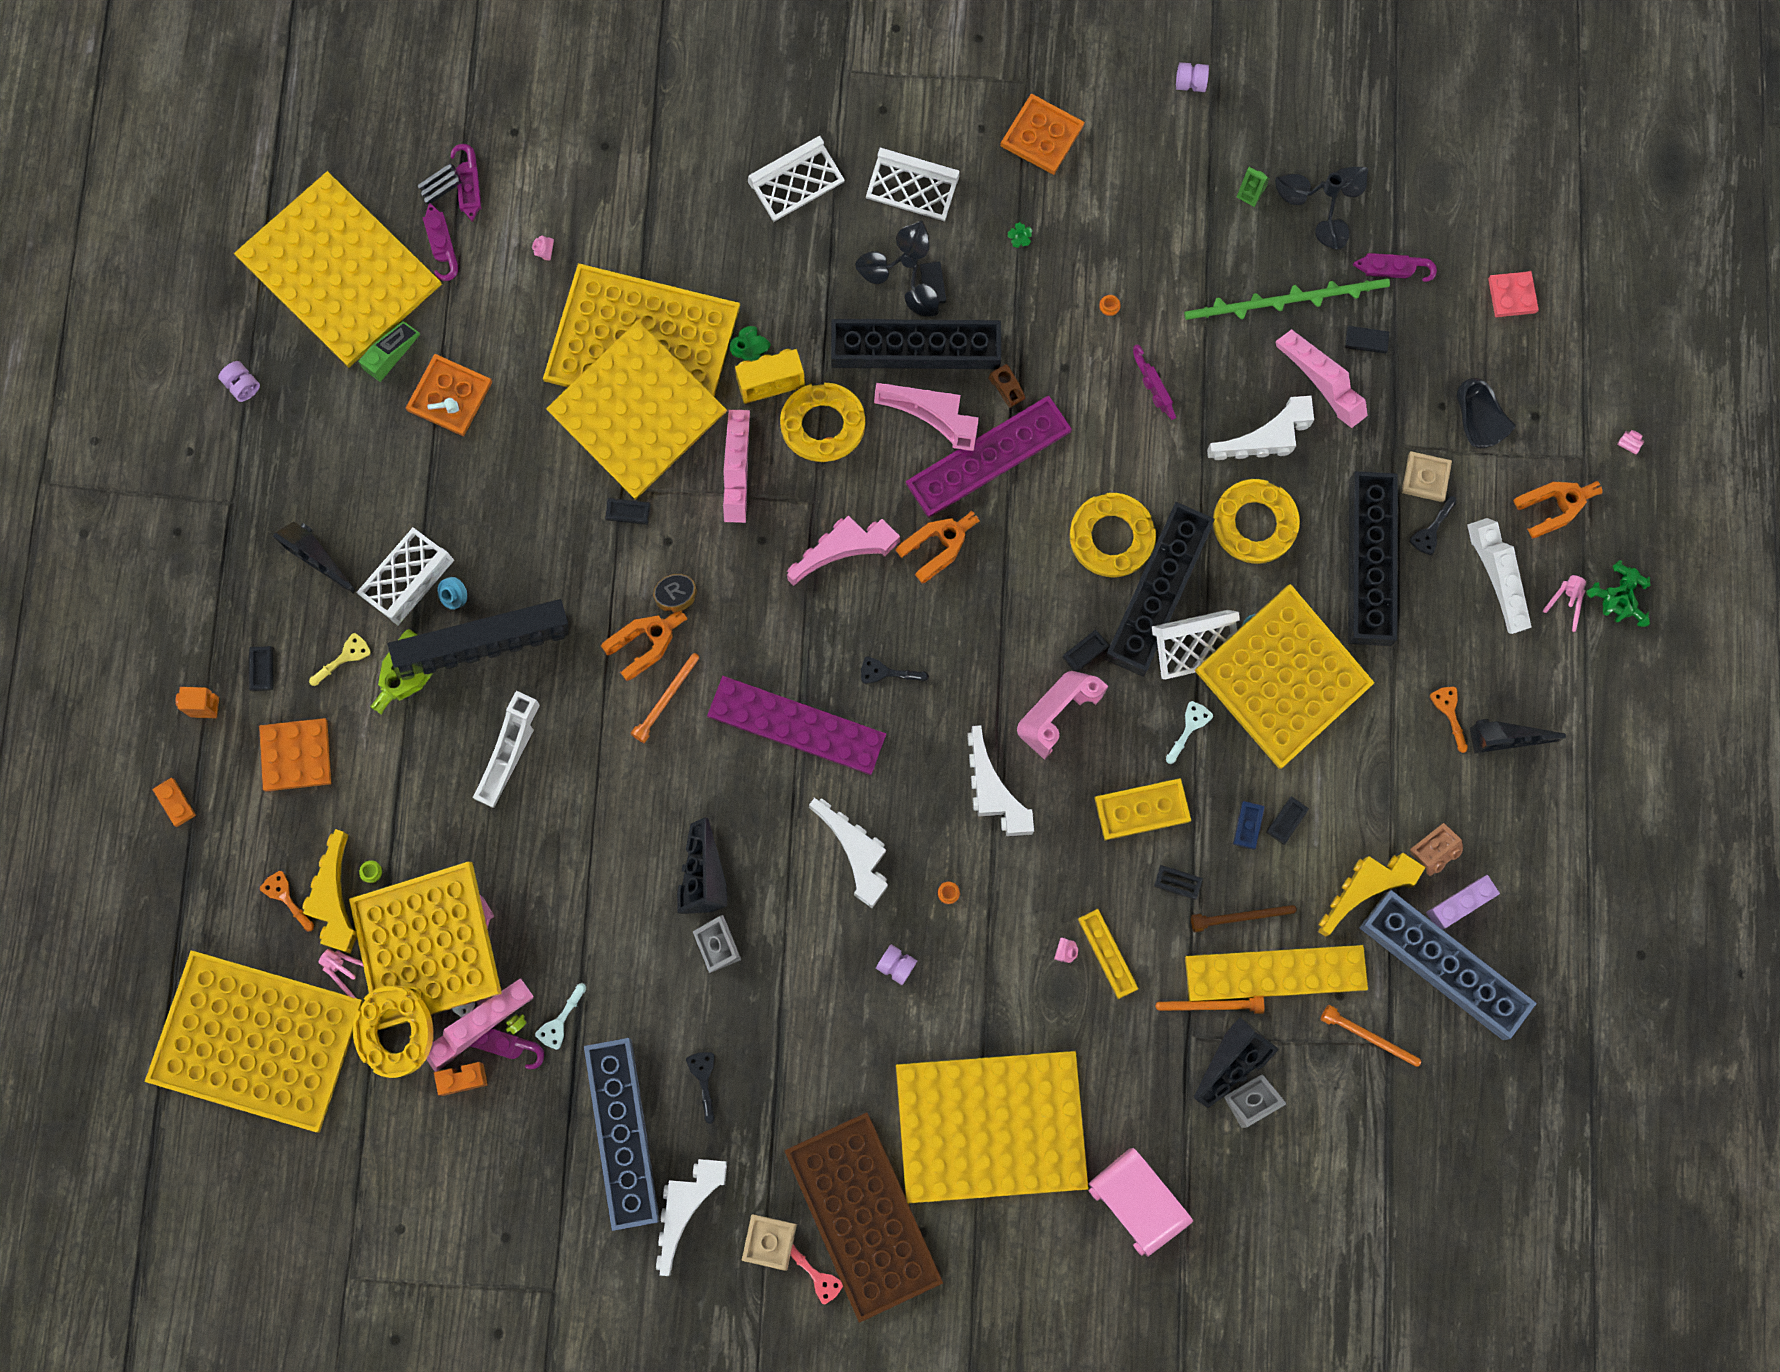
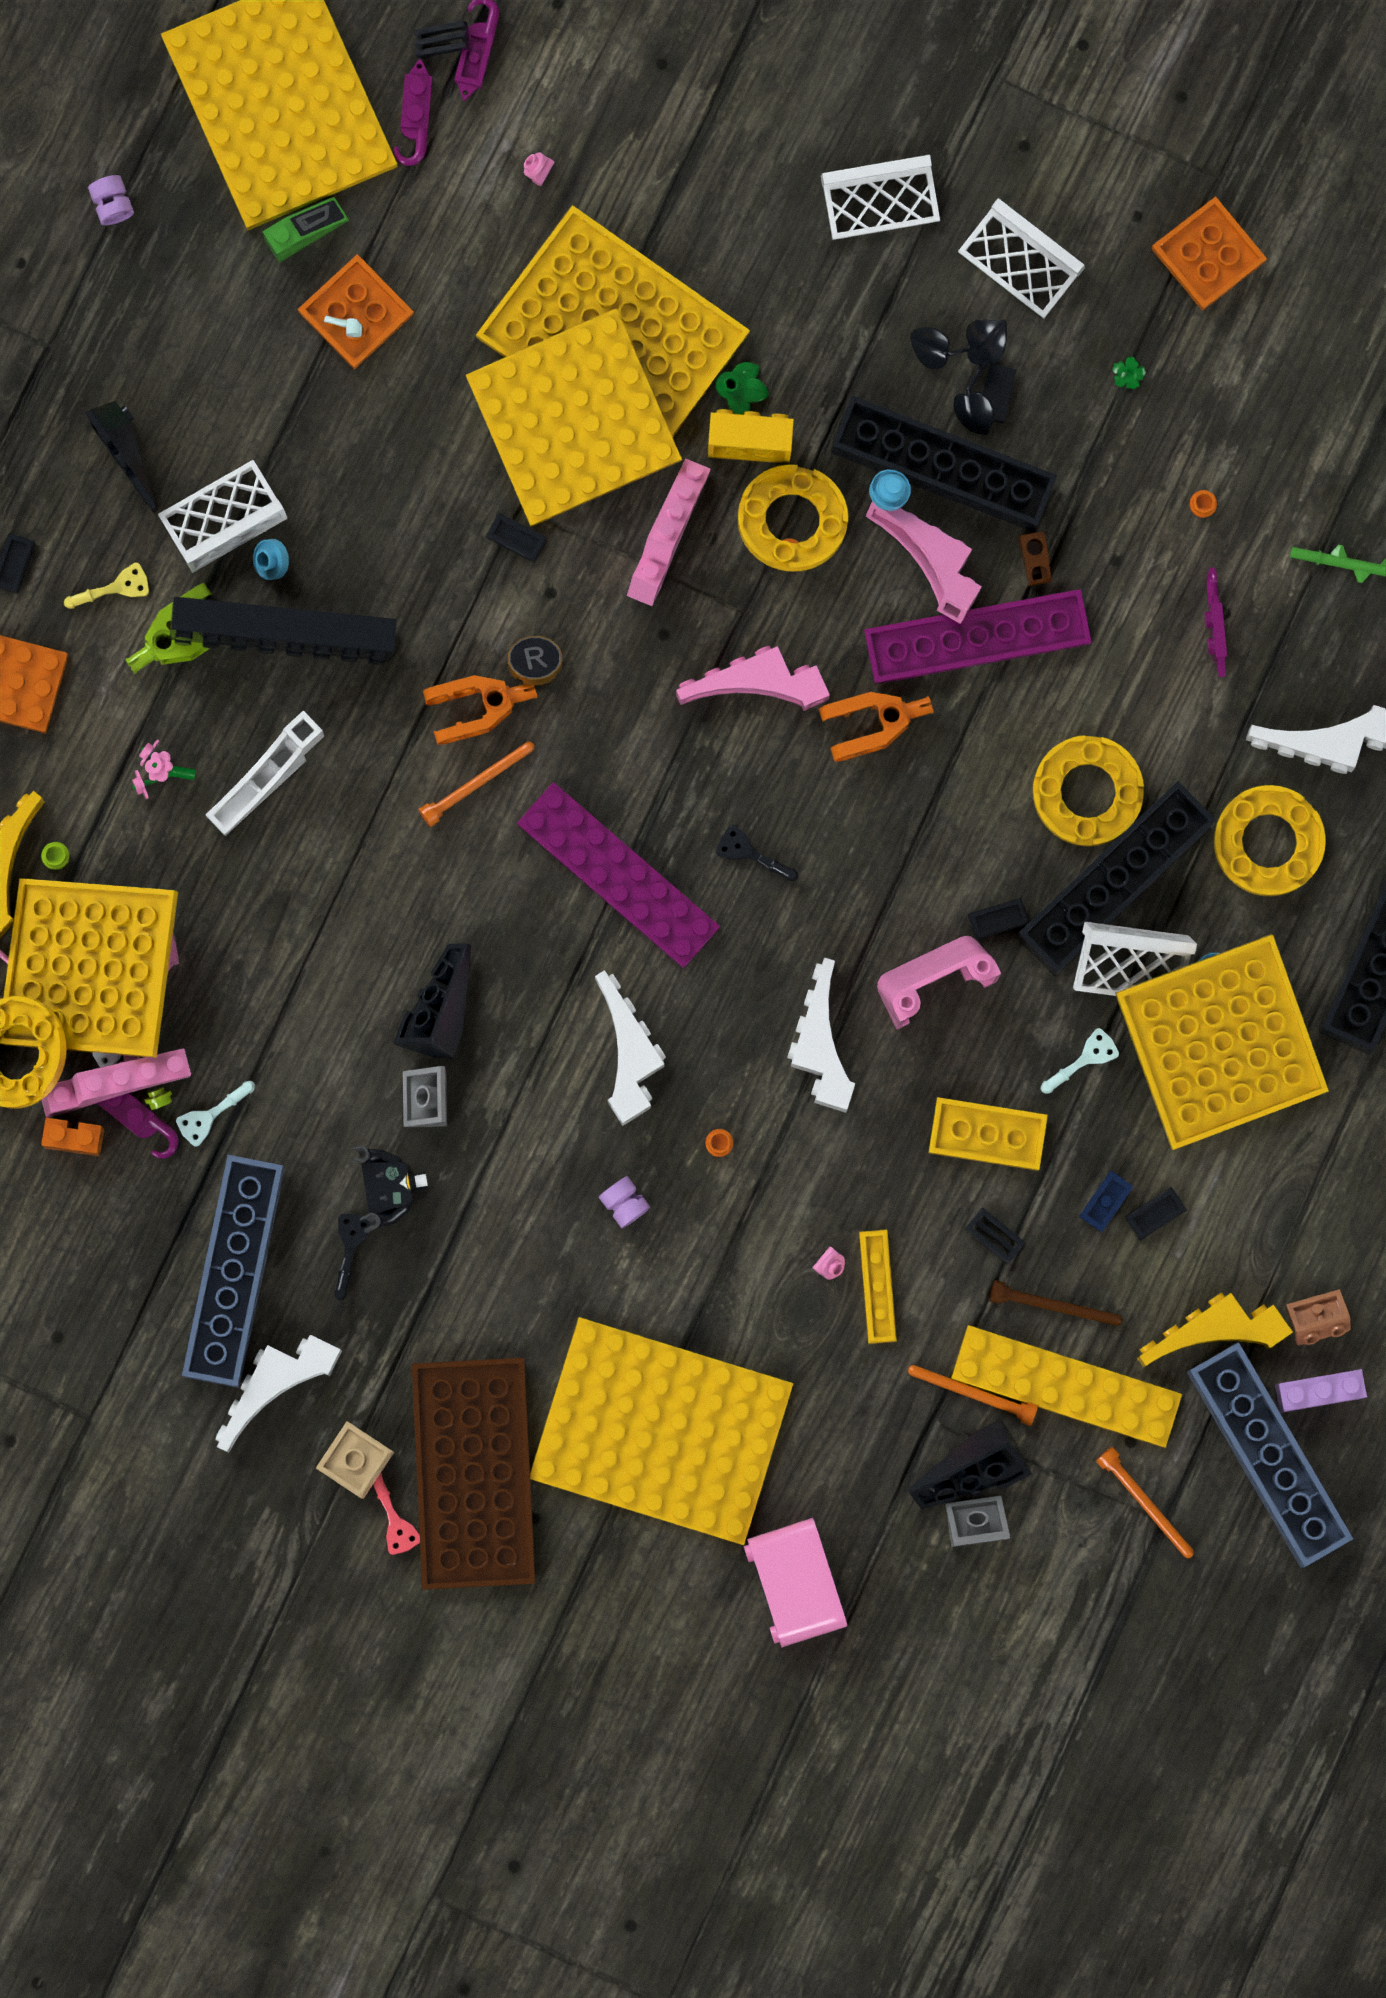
camera: 20 degrees right, 5 degrees up
none -> bright pink plant [132,739,196,799]
none -> black torso [350,1145,428,1233]
none -> medium azure plate [869,469,911,511]

